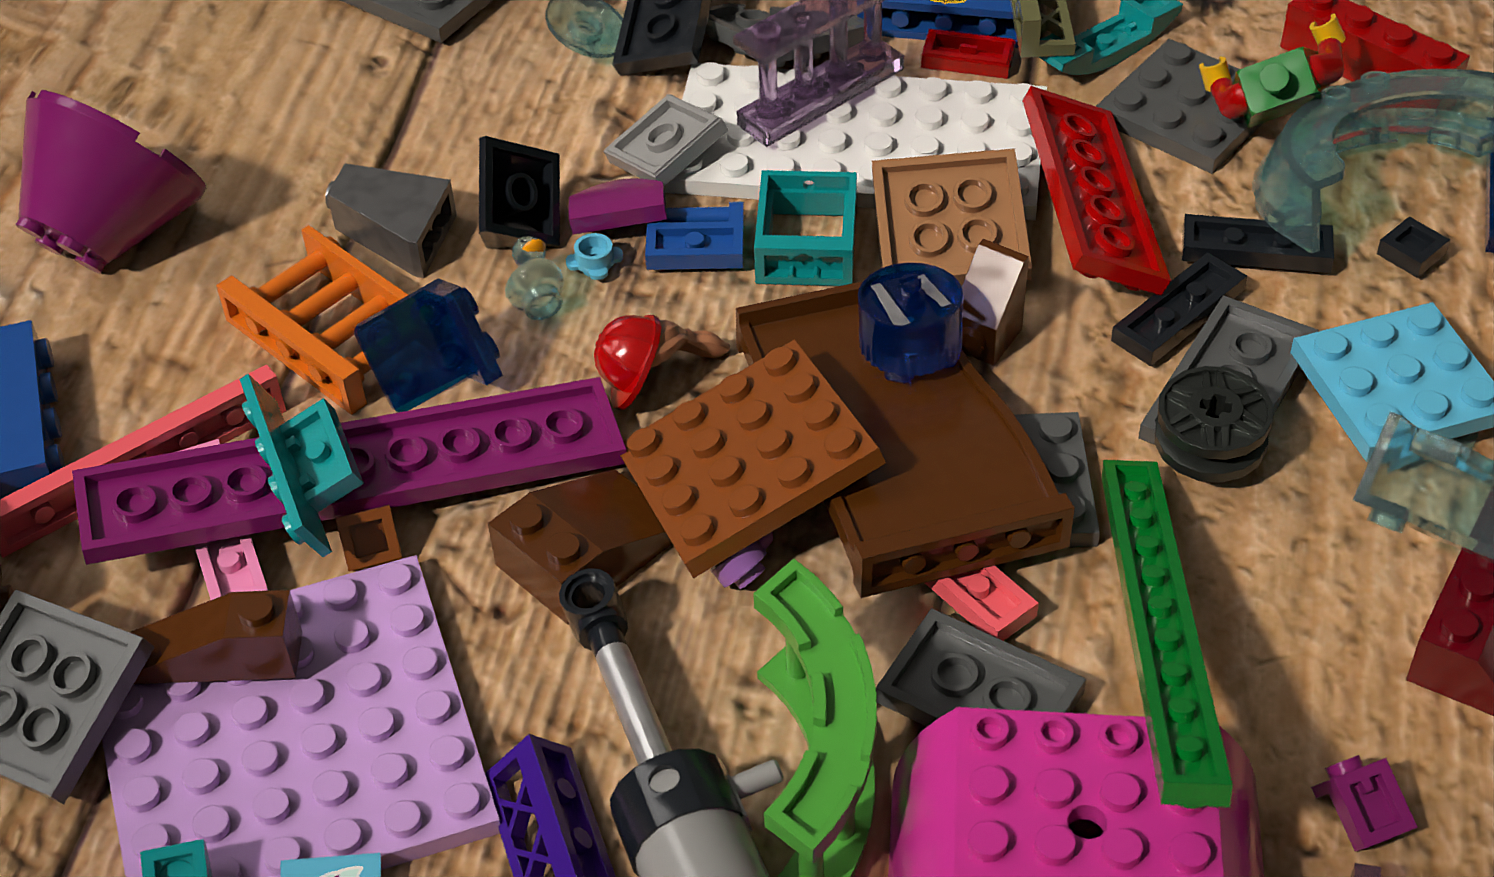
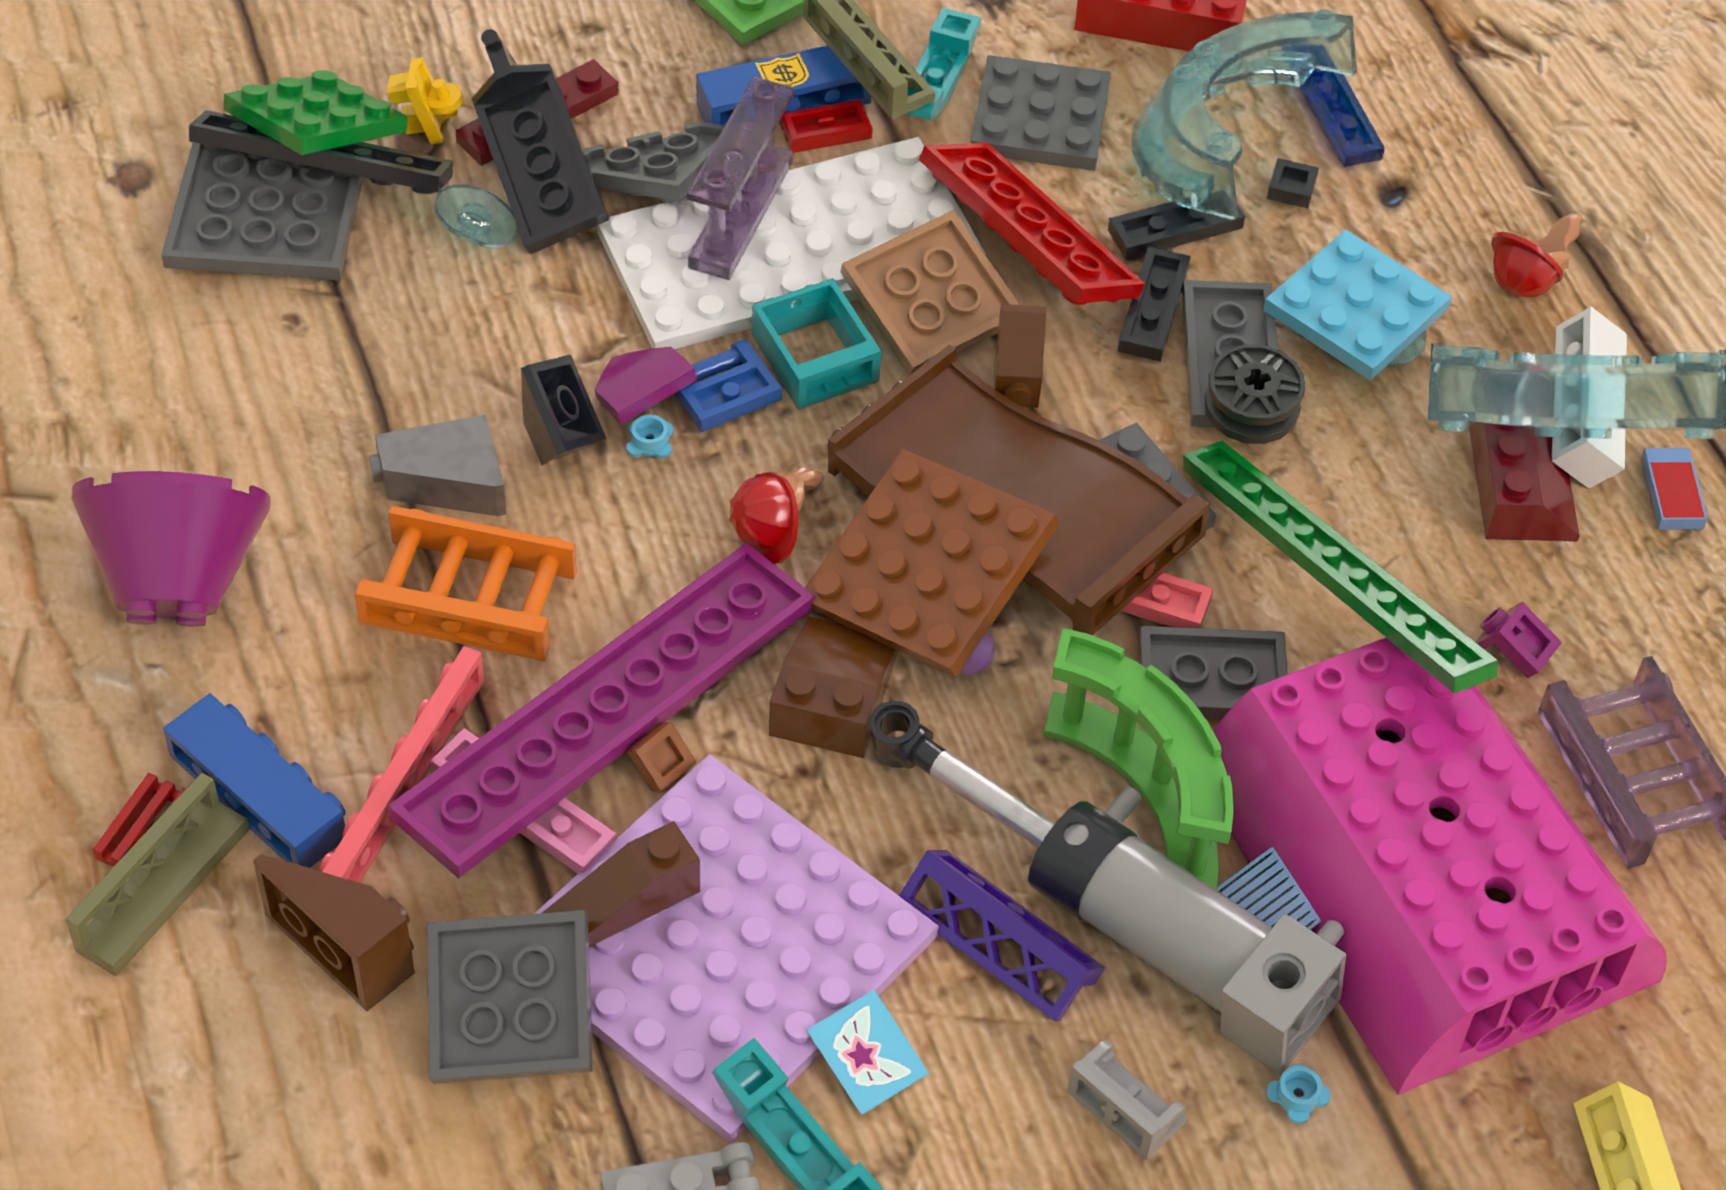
camera: 35 degrees left, 5 degrees up
teal bracket [239,374,364,557] -> none
clear blue bracket [354,278,503,413] -> none
clear light blue animal [505,236,564,320] -> none
light grey tile [603,94,728,187] -> none
clear blue piece [858,263,963,383] -> none
torso [1199,14,1346,128] -> none

